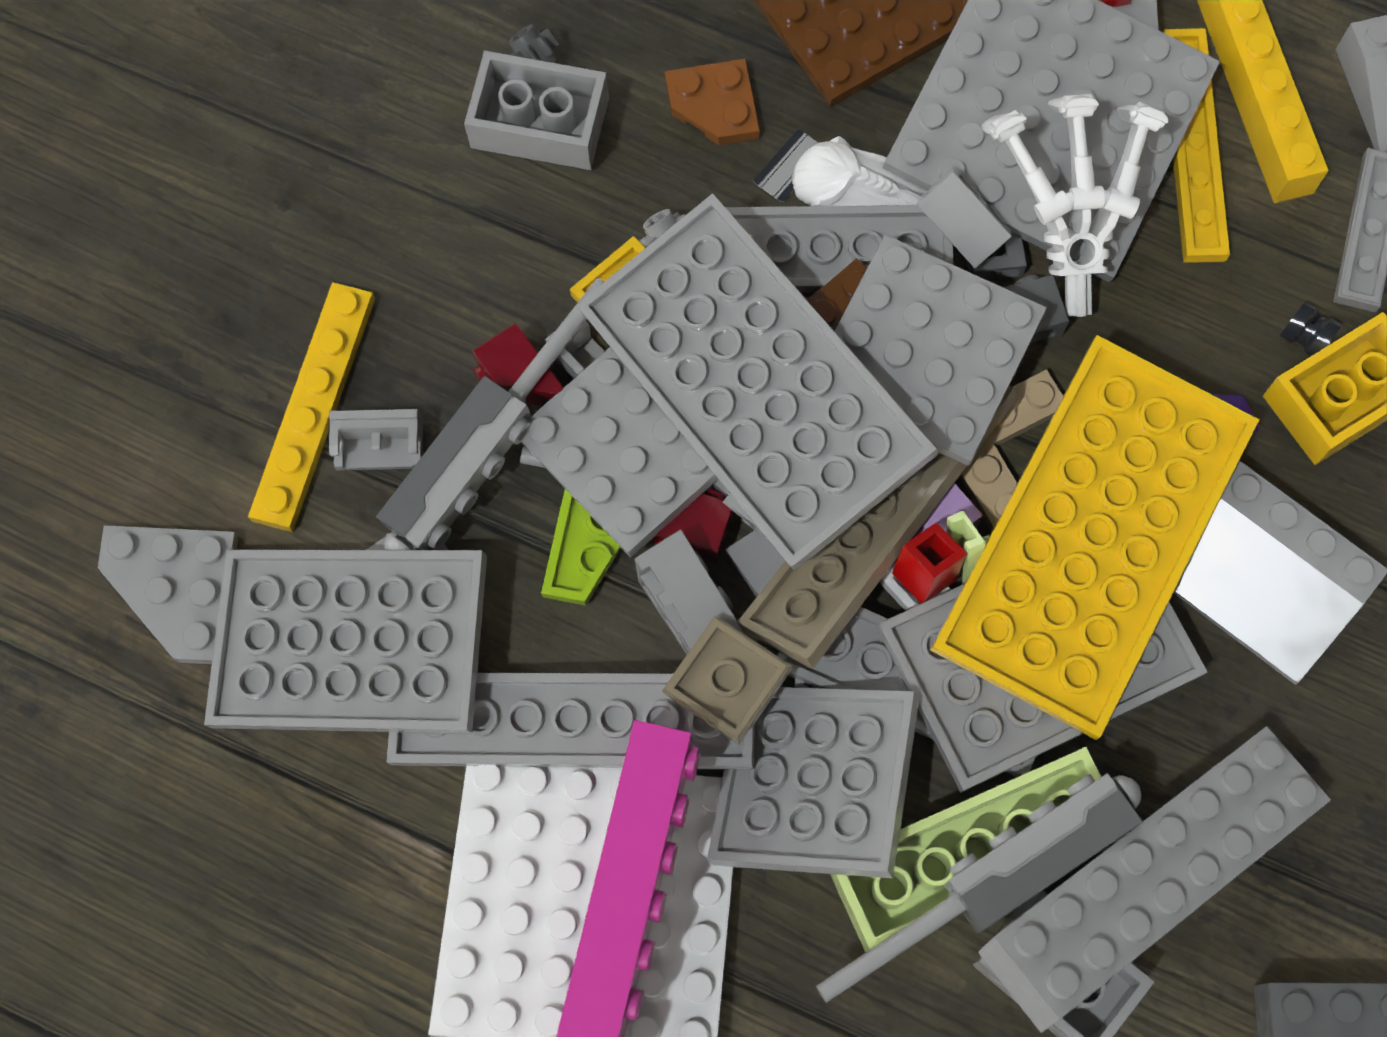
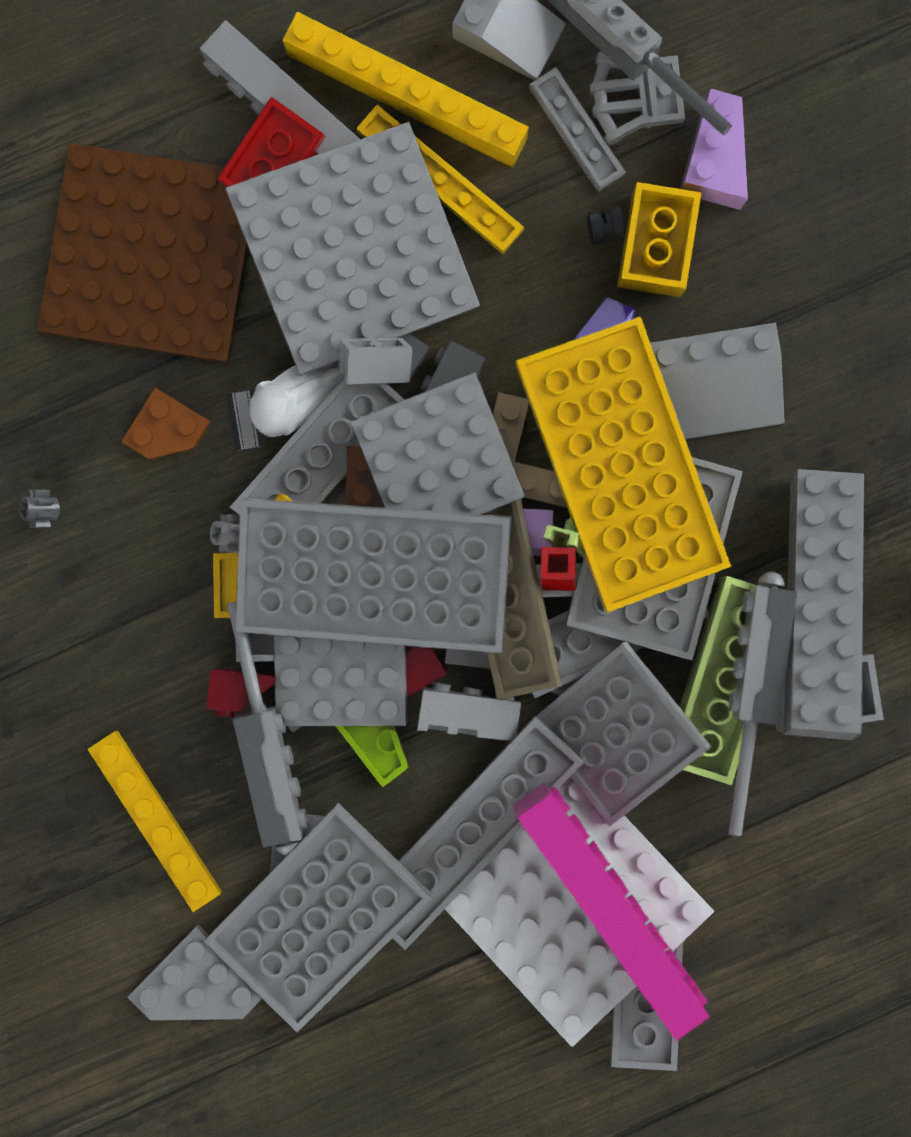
camera: 50 degrees left, 15 degrees up
light grey hinge [329,409,424,470] -> none
light grey brick [464,51,609,170] -> none
dark tan tile [662,615,792,745] -> none
white piece [981,94,1168,317] -> none

